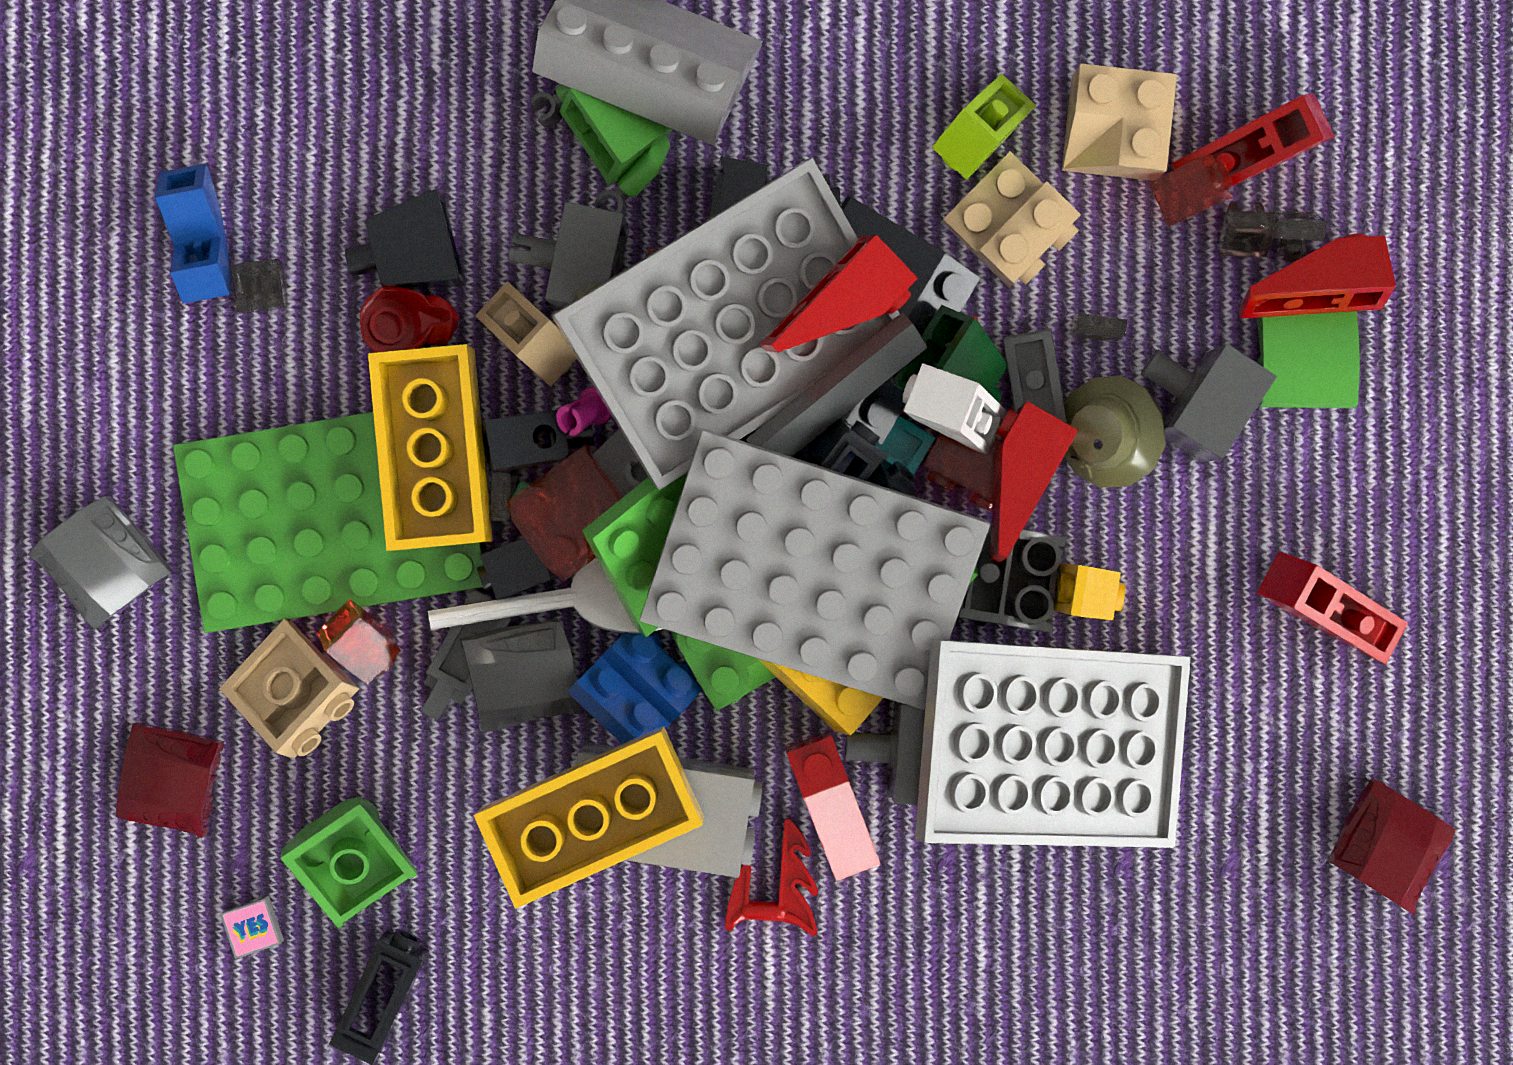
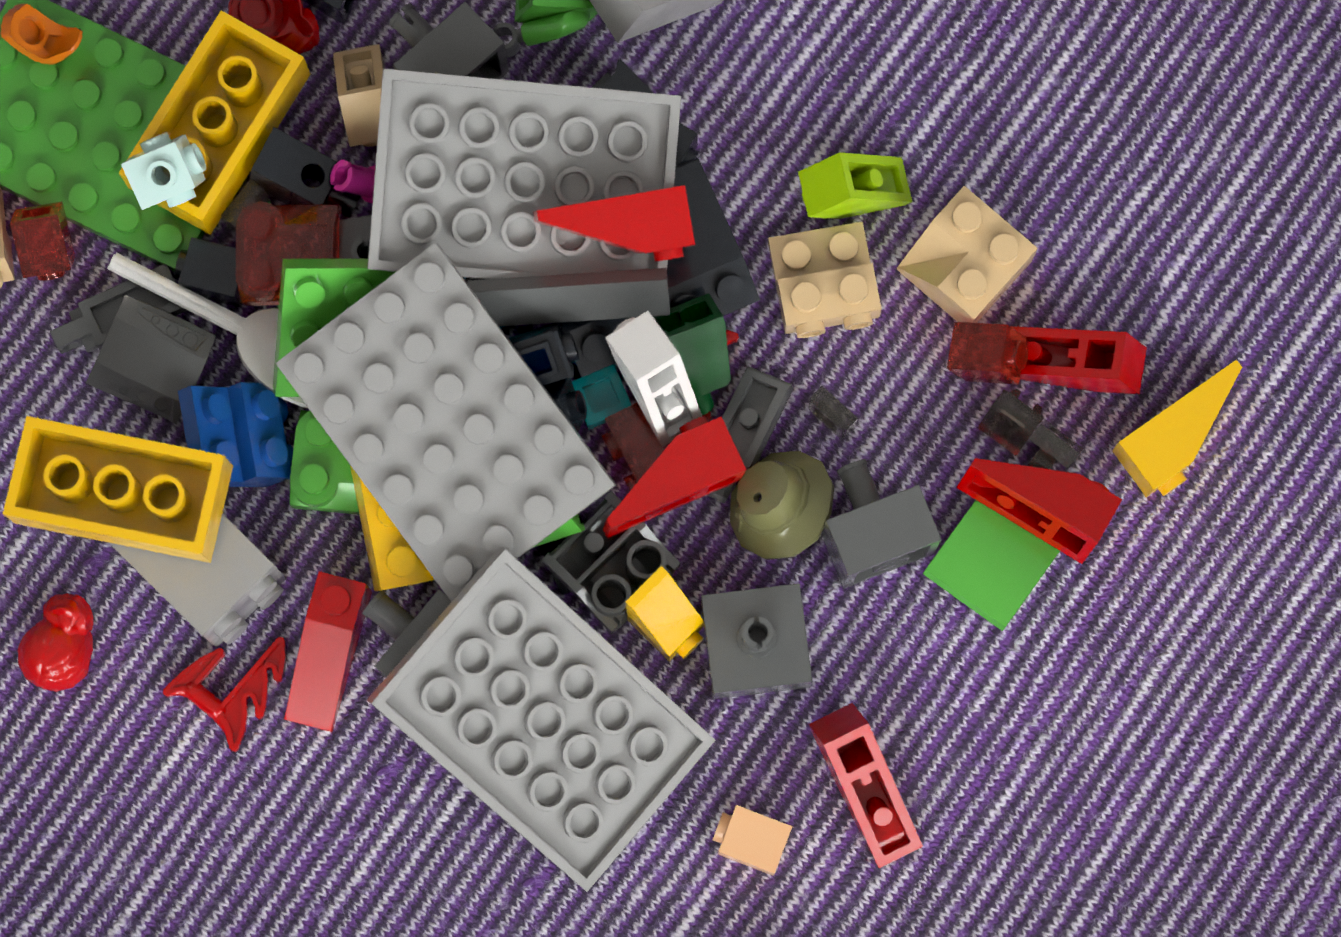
camera: 40 degrees right, 10 degrees down
none -> orange hair [0,4,83,65]
none -> red hair [17,593,94,692]
none -> light aqua brick [121,132,206,210]
none -> dark grey brick [701,583,813,700]
none -> light nougat brick [713,805,792,876]
none -> yellow slope [1112,360,1242,498]

